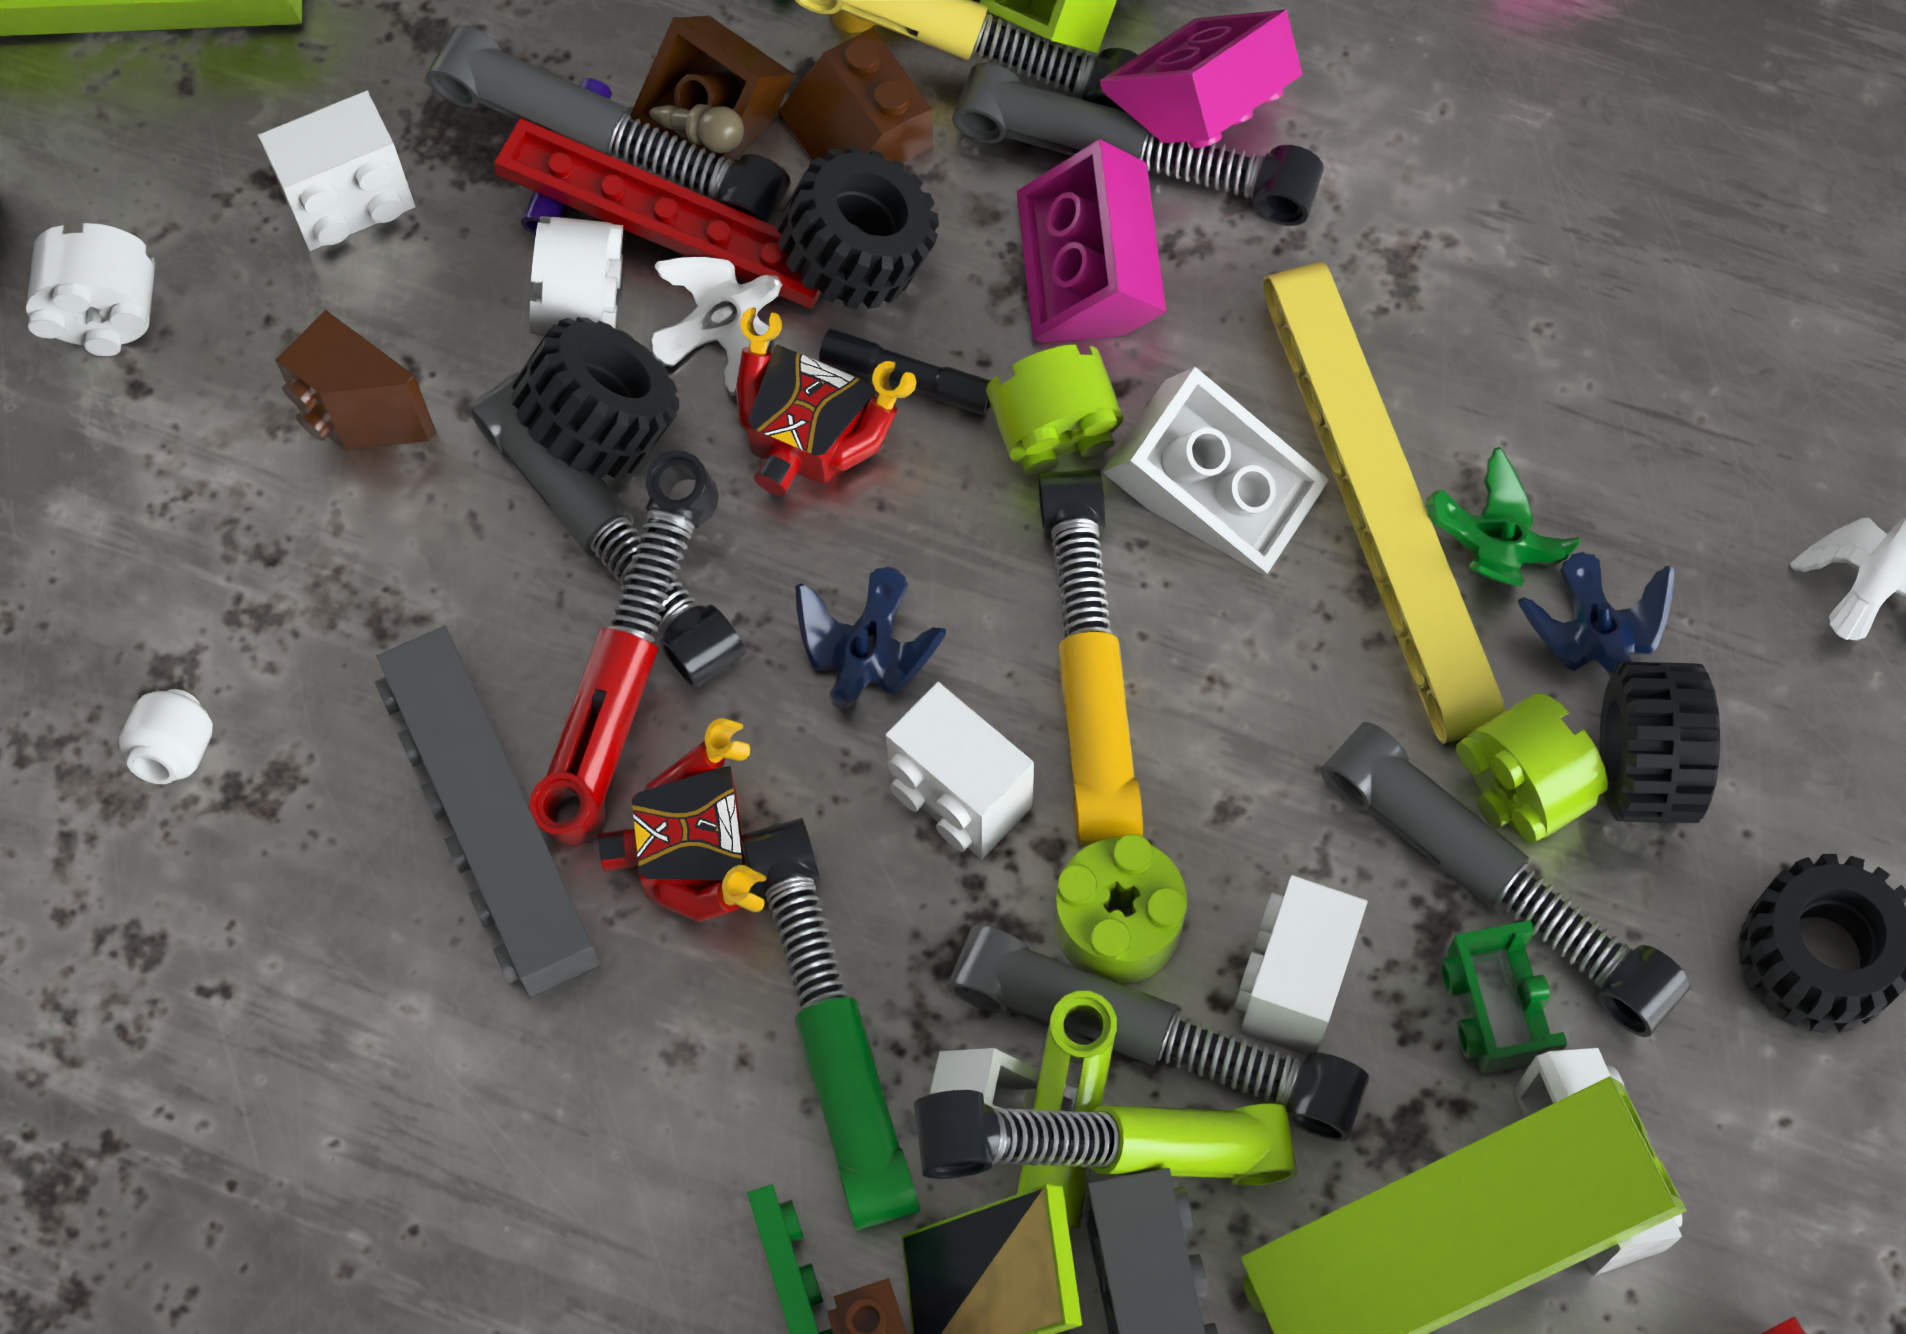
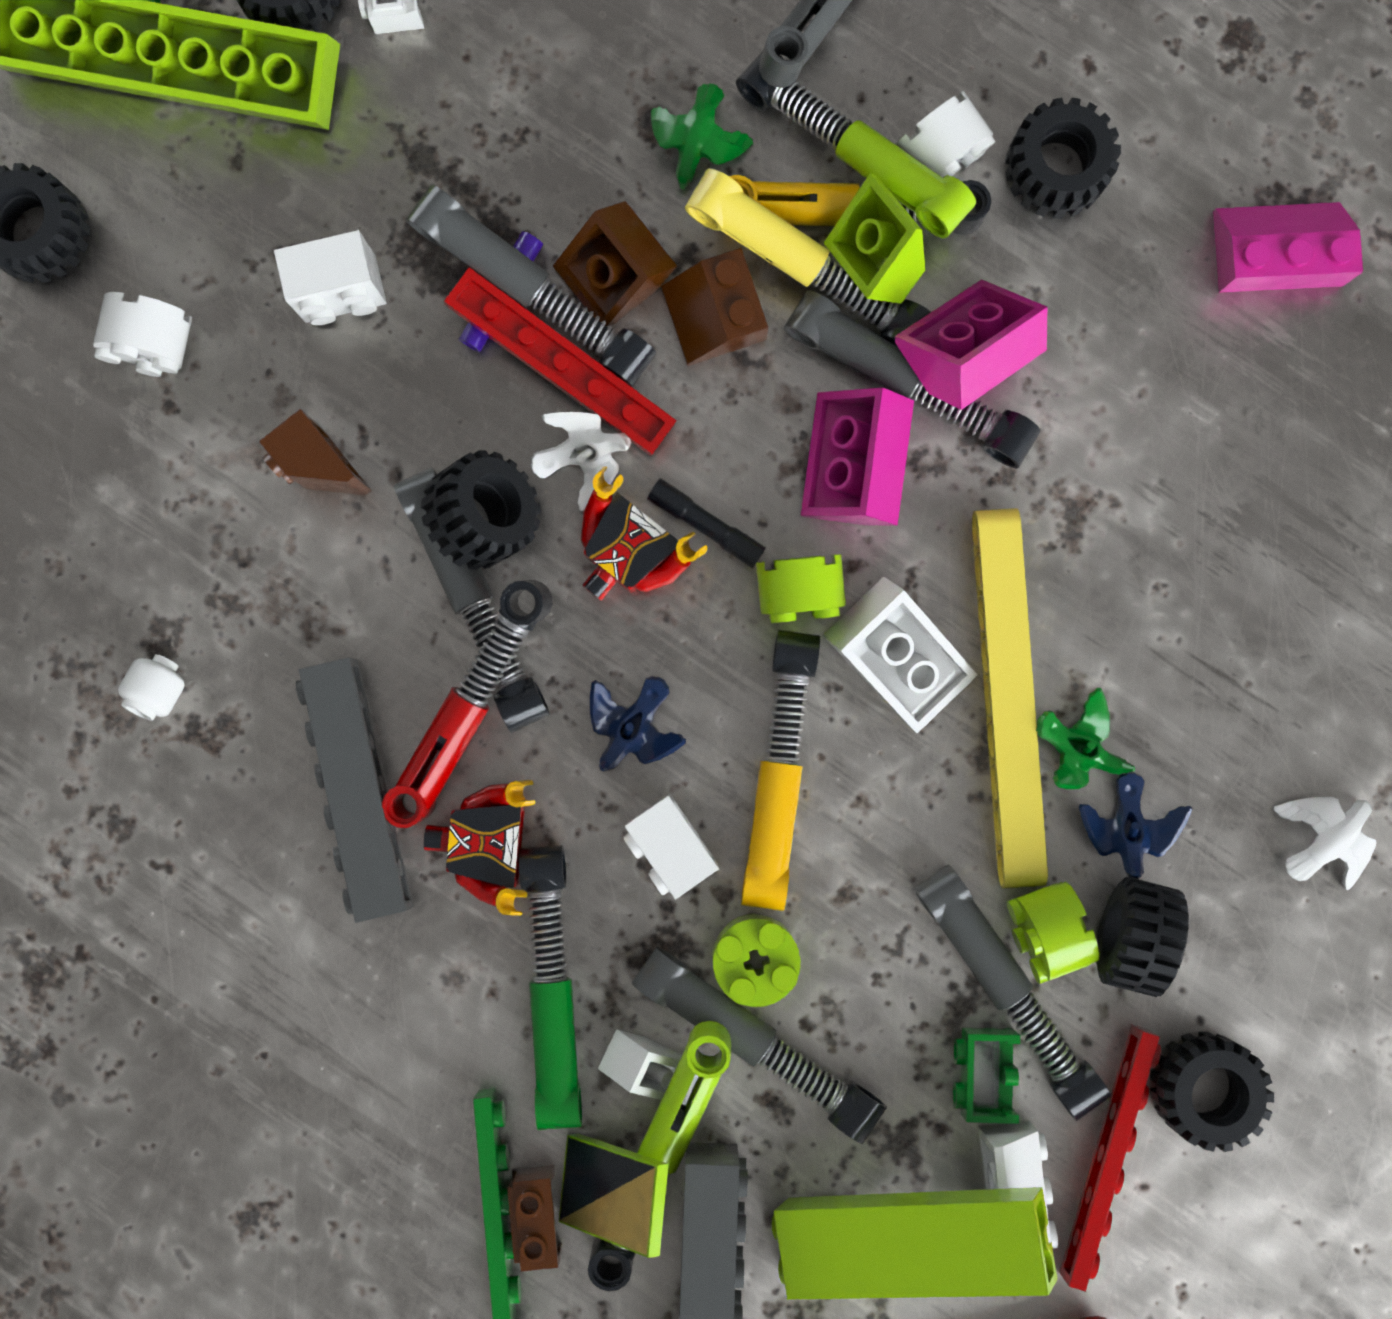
camera: 10 degrees right, 20 degrees up
white brick [529,216,623,335] -> none
dark tan bar [649,104,744,153] -> none
black tyre [777,147,939,309] -> none
piece [914,1090,1298,1186] -> none
white brick [1234,875,1368,1056] -> none
none -> red plate [1059,1024,1161,1292]

